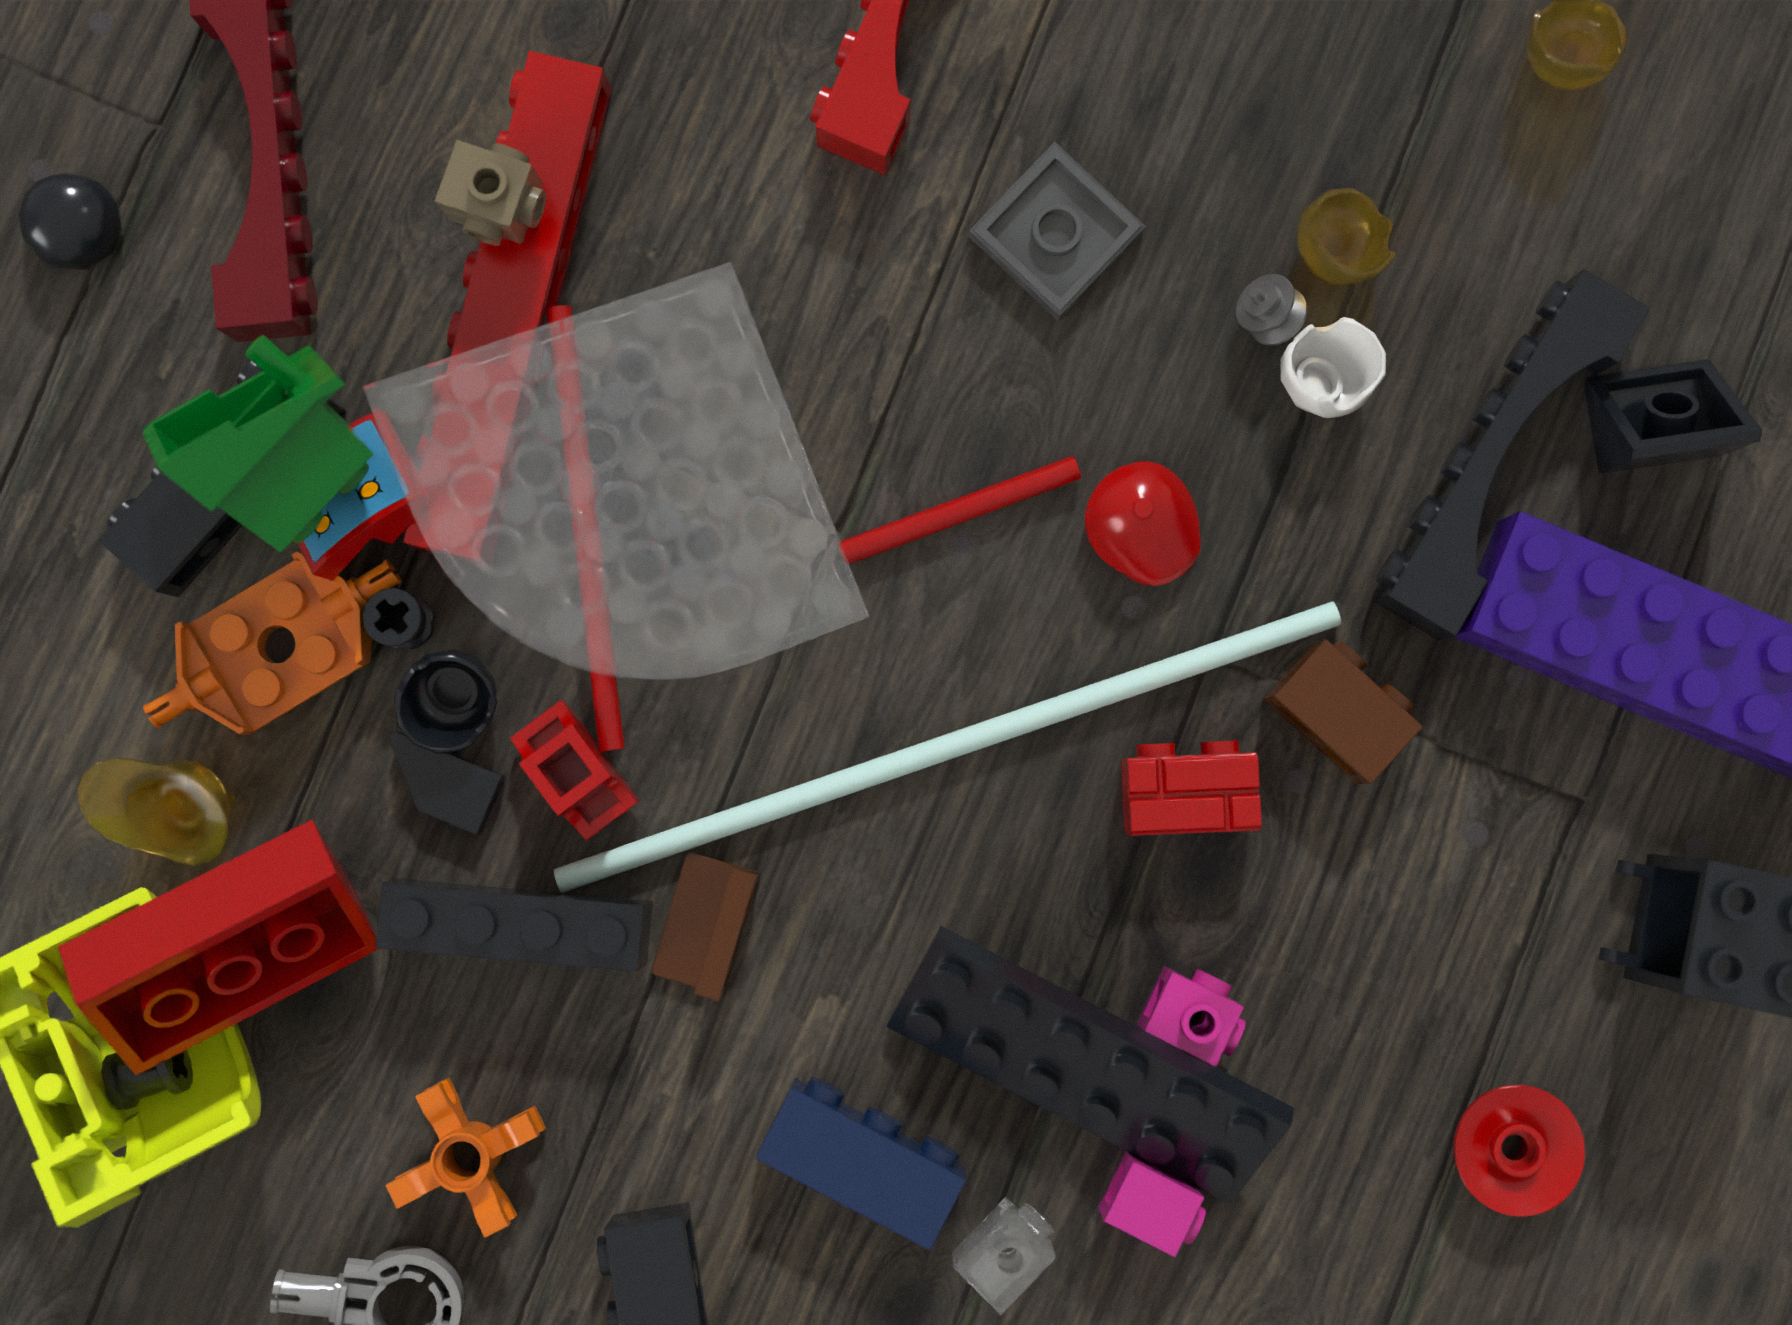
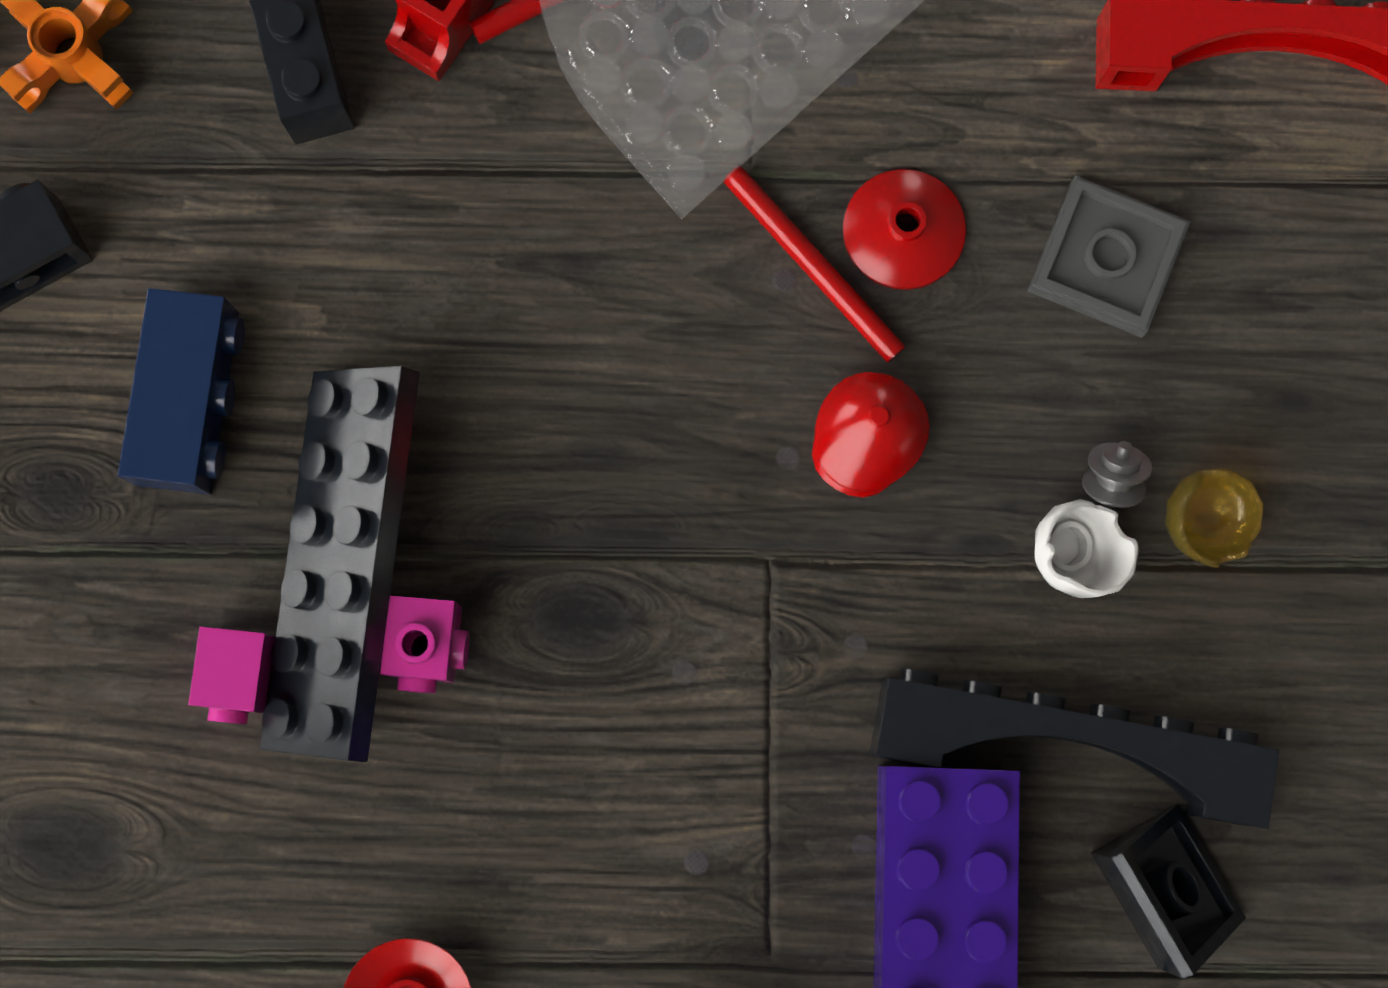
camera: 65 degrees right, 5 degrees down
light aqua piece [554,601,1341,893] -> none
reddish brown panel [652,852,761,1001] -> none
clear brick [952,1197,1057,1315] -> none
red brick [1121,740,1262,836] -> none
reddish brown brick [1263,639,1423,784] -> none
none -> red dish [843,169,966,290]

